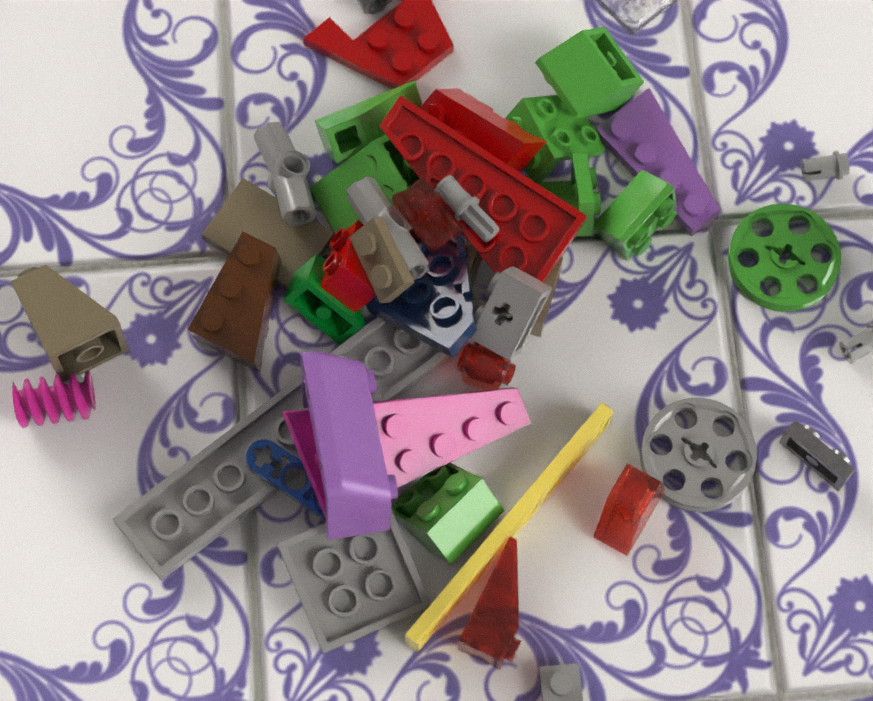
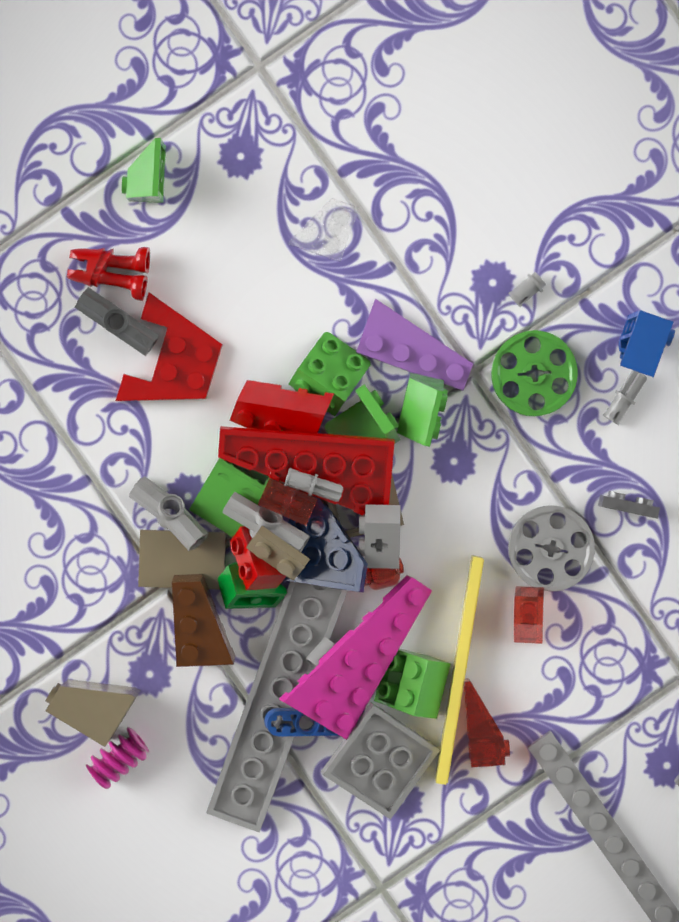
camera: 30 degrees left, 20 degrees up
medium lavender windscreen [301,350,398,540] -> none
bright green slope [314,81,422,163] -> none
bright green slope [535,27,644,119] -> none

